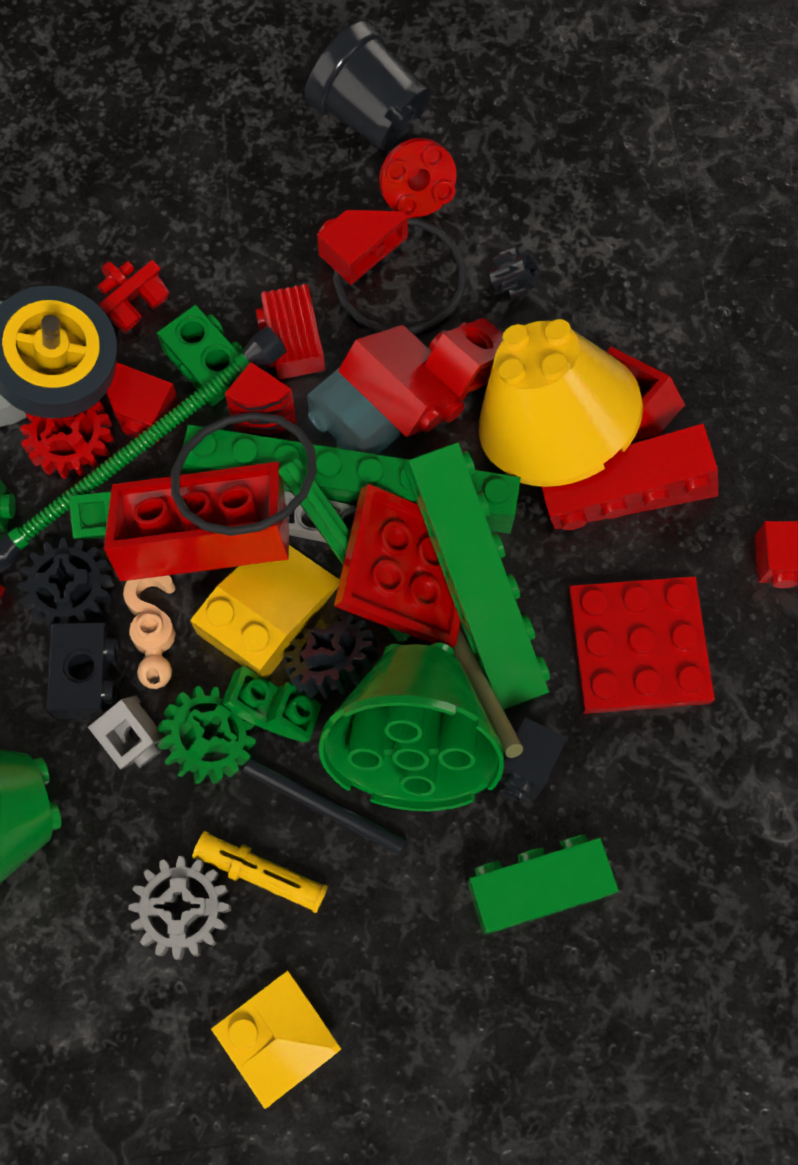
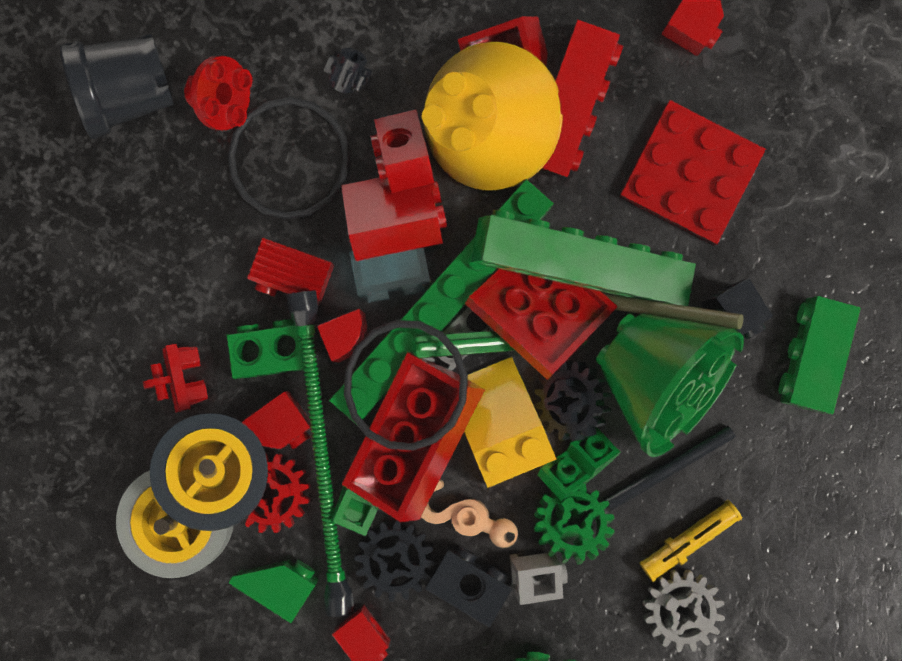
camera: 55 degrees left, 15 degrees up
yellow plate [211,971,341,1109] -> none
red slope [317,210,408,285] -> none

